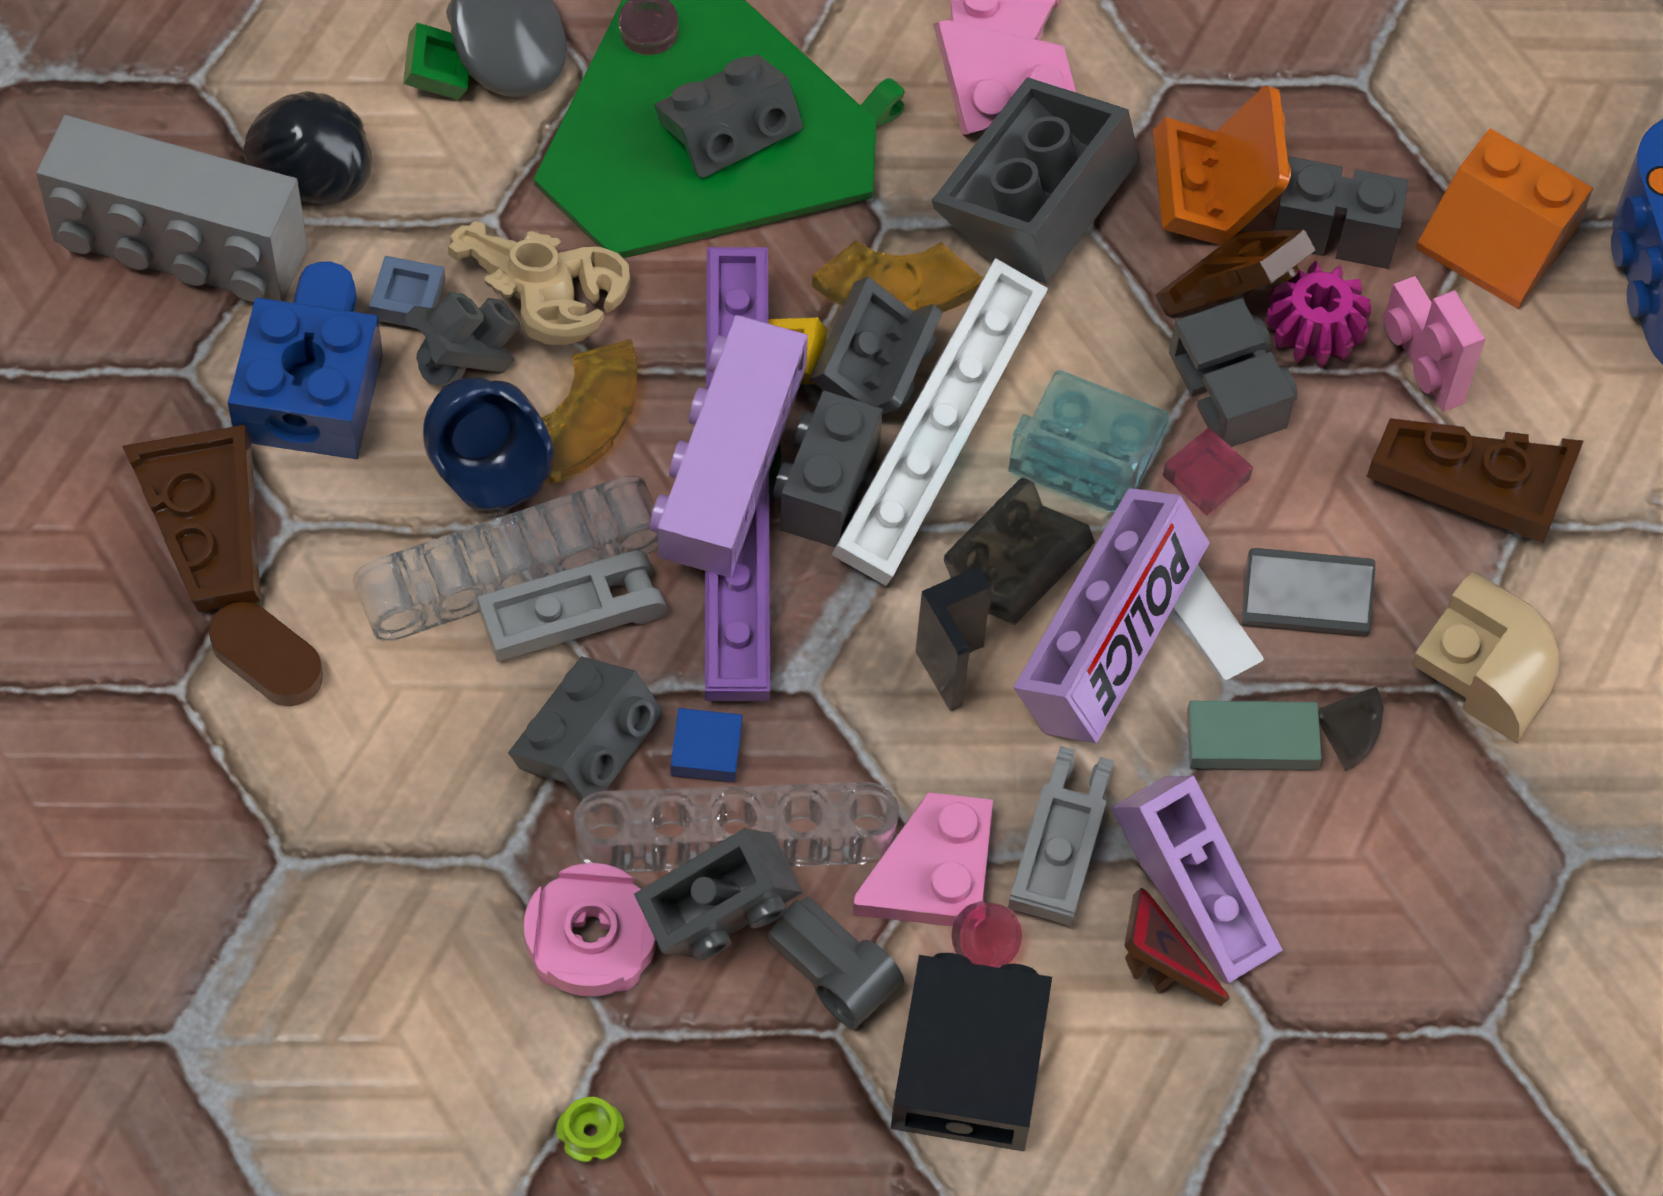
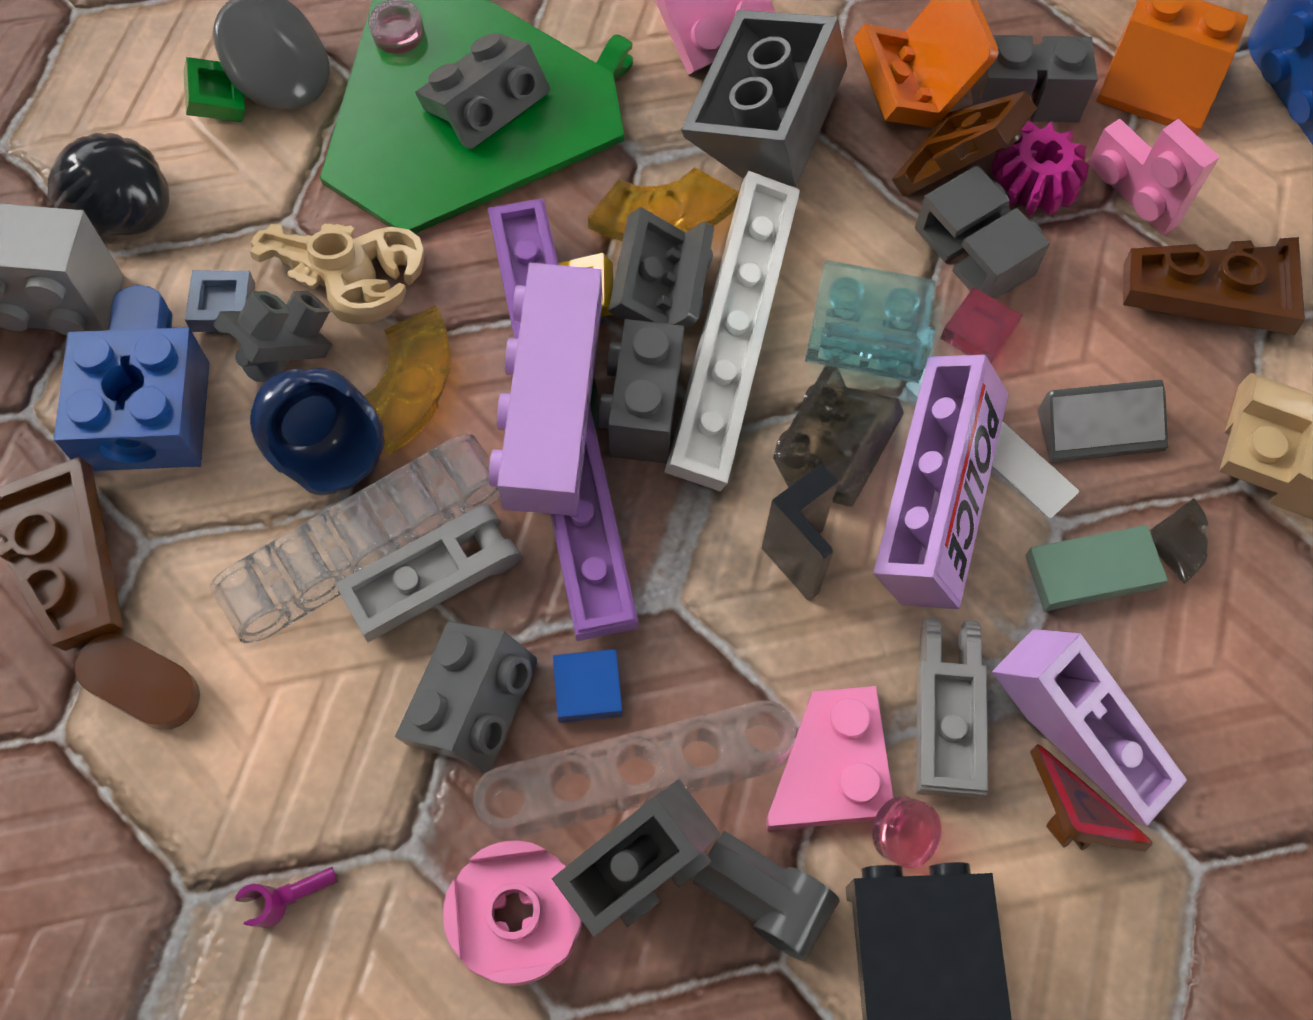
camera: 10 degrees left, 5 degrees up
none -> magenta hand [235,867,338,928]

